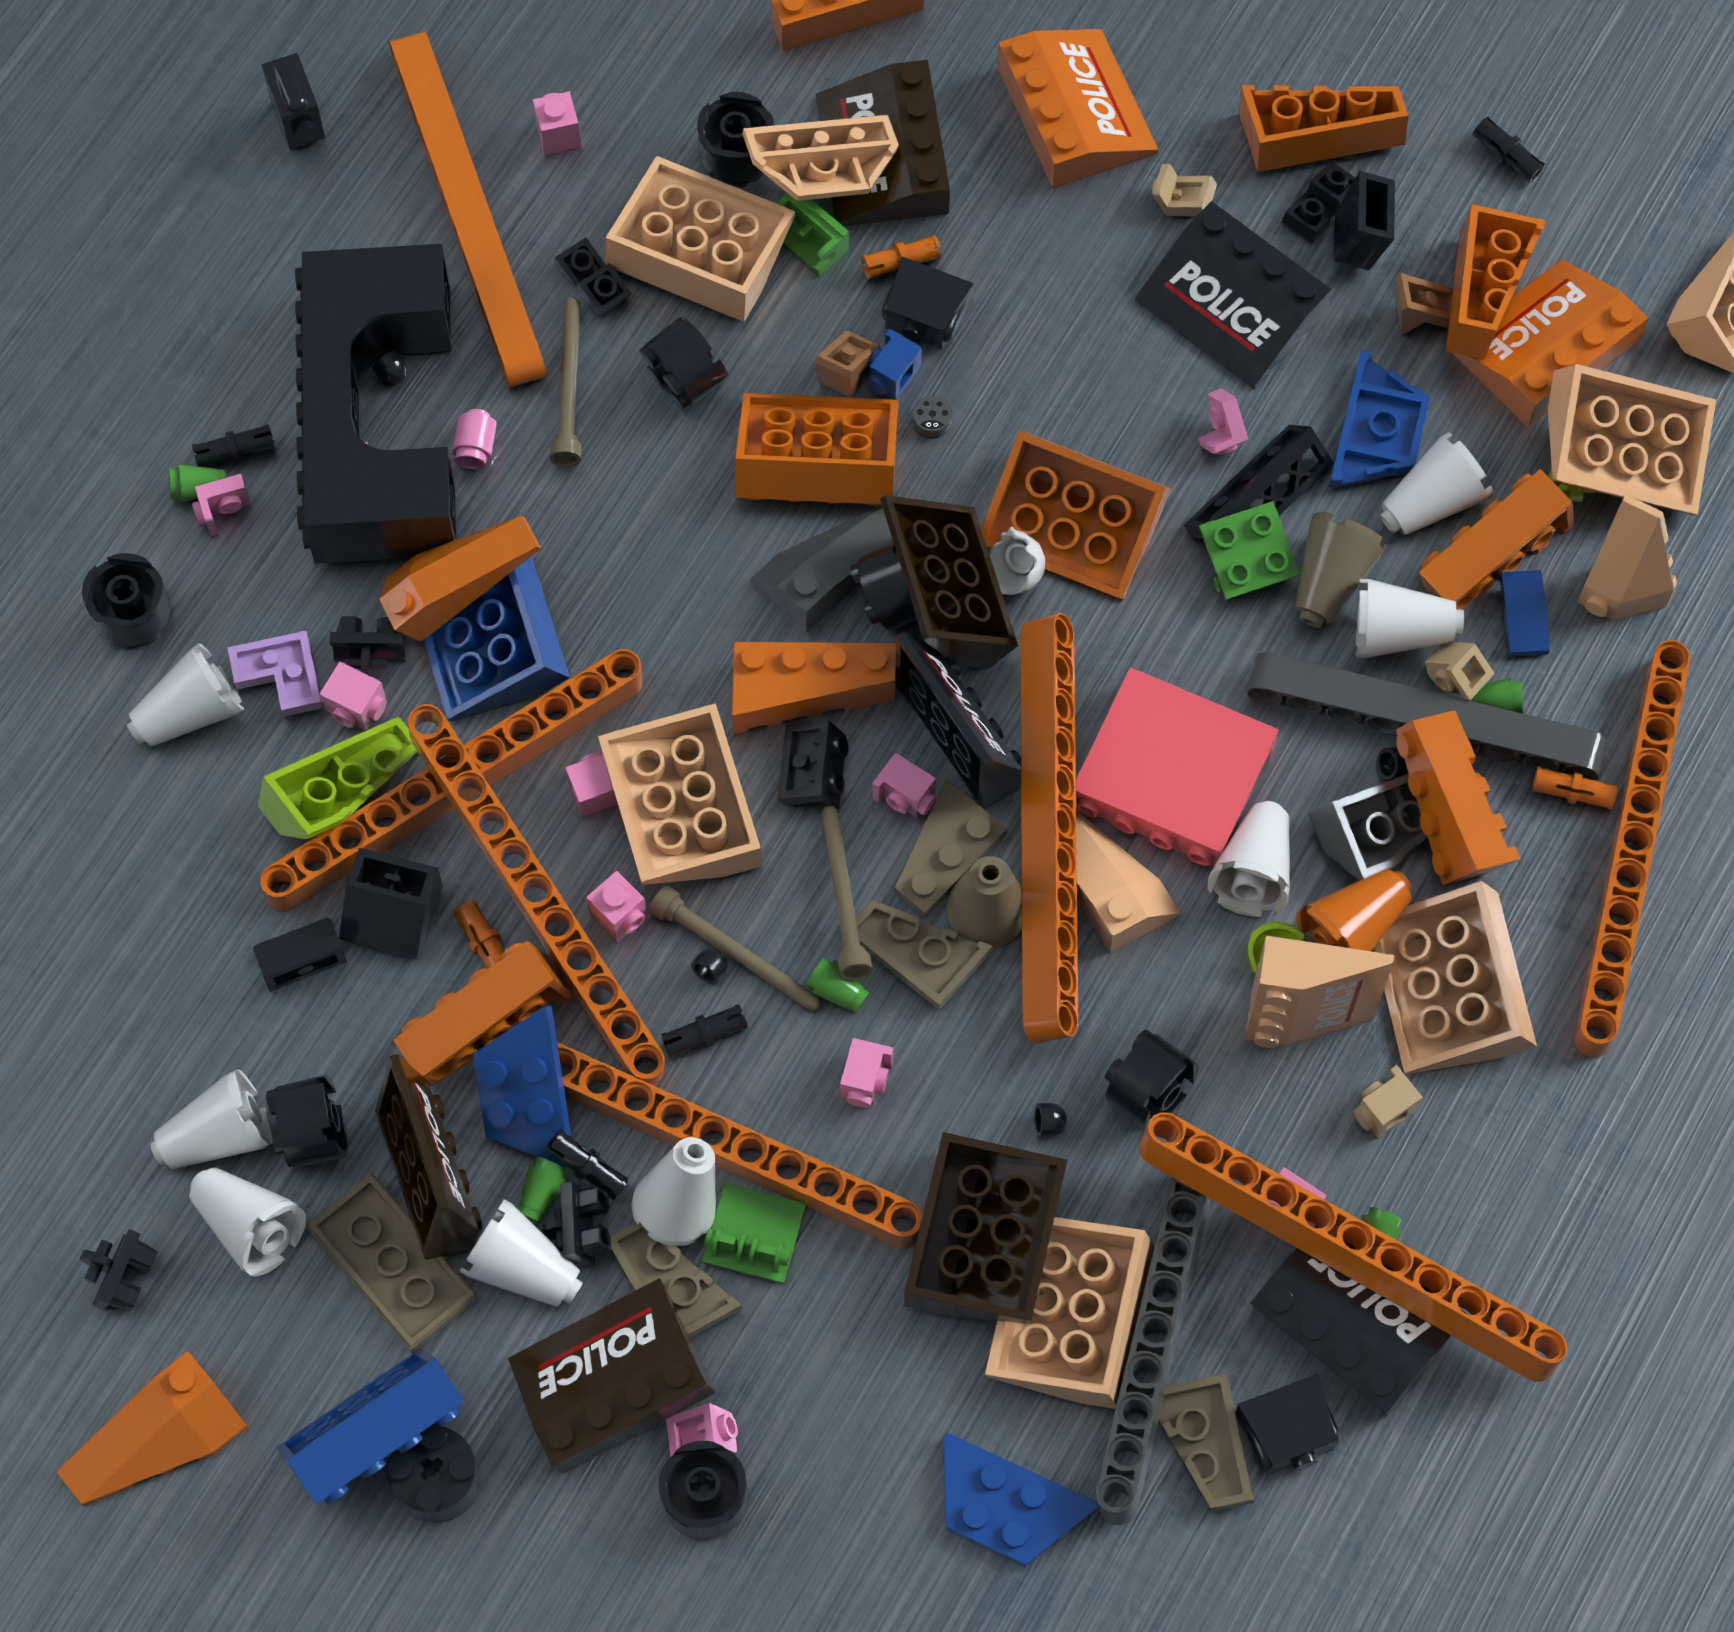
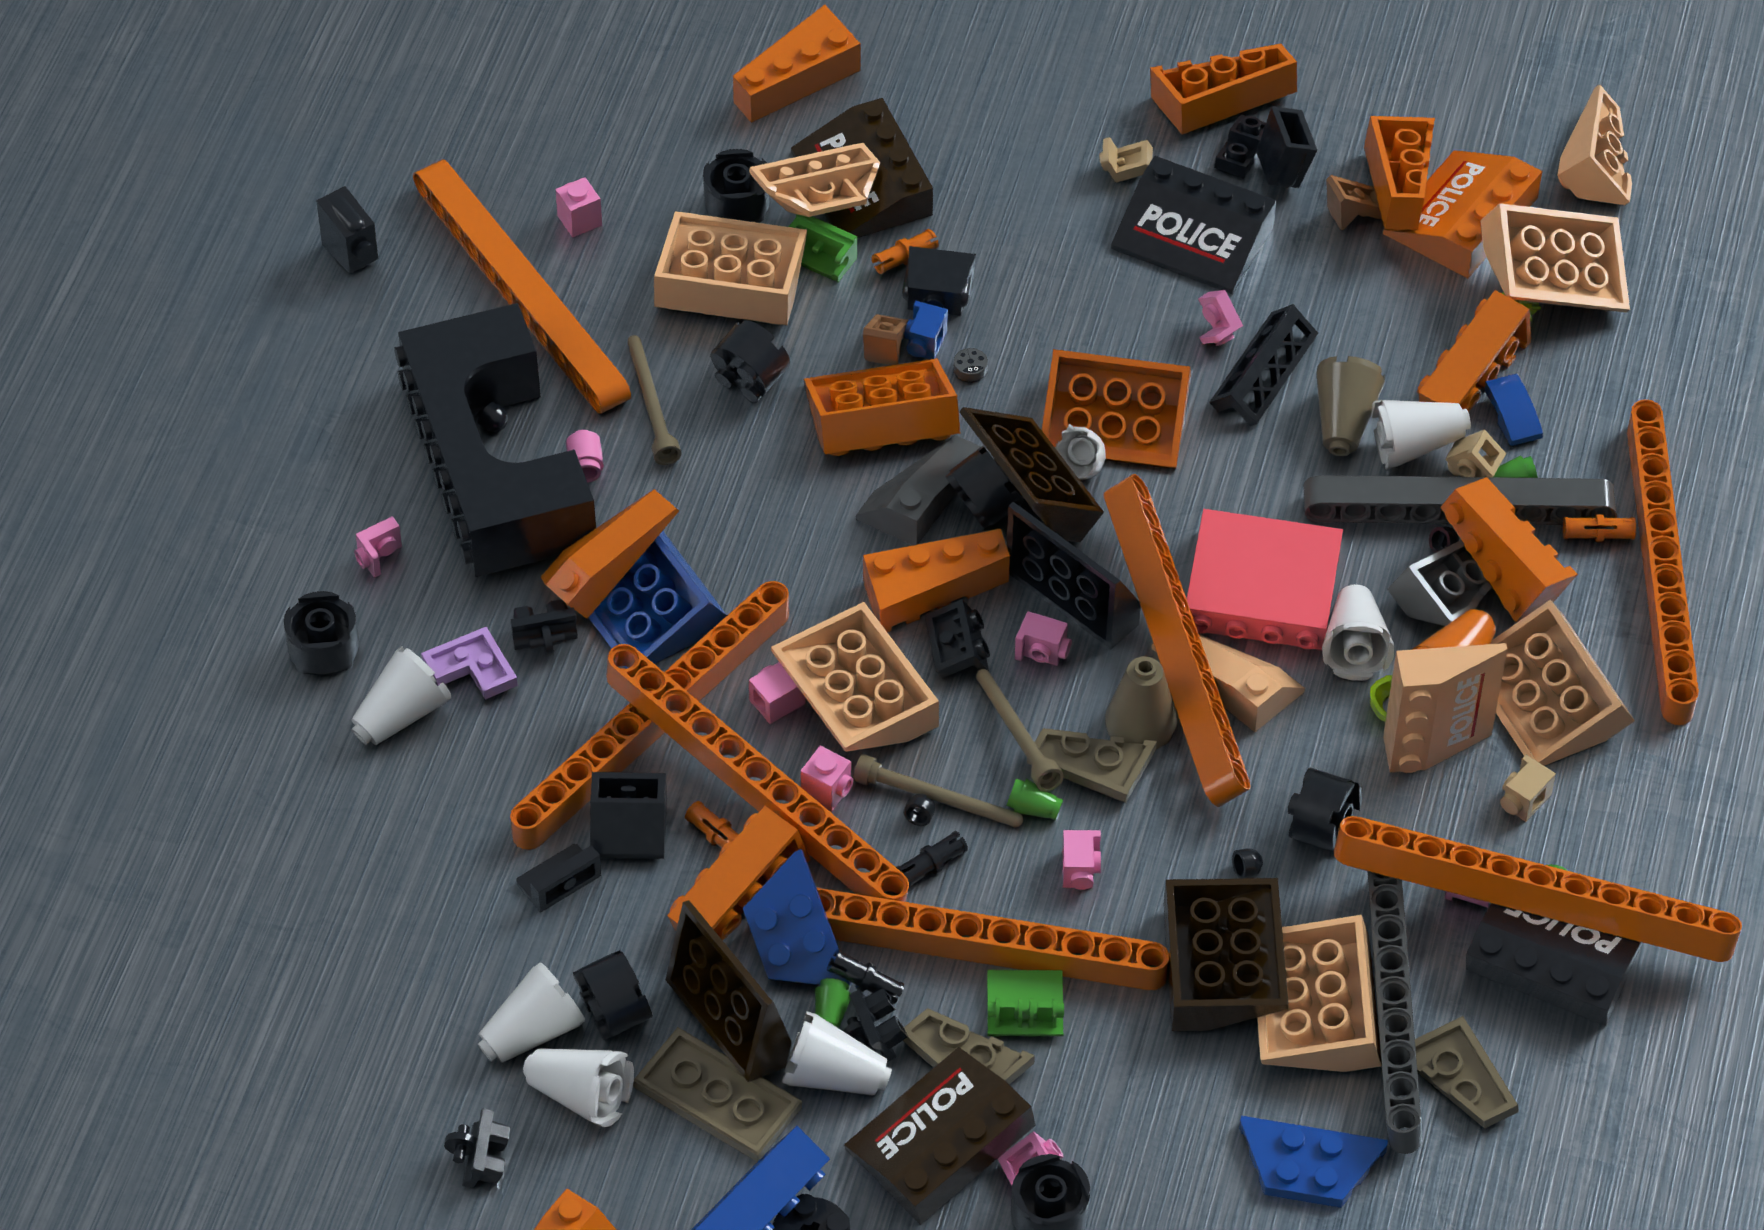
camera: 15 degrees left, 15 degrees down
bright green cone [168,464,226,503] -> none
black pin [192,424,275,467] -> none
lime wedge [258,716,417,839] -> none
bright pink brick [319,662,387,731] -> none
black slope [554,237,632,316] -> none
white cone [631,1137,716,1246] -> none
dark tan wing [895,778,1007,919] -> none
orange slope [997,29,1158,188] -> none
bright green hinge [1199,501,1300,600] -> none
black torso [1235,1374,1340,1475] -> none
blue wing [1329,350,1430,488] -> none
white cone [1380,432,1493,536] -> none
black pin [1472,116,1546,183] -> none
light nougat wedge [1578,494,1677,621] -> none

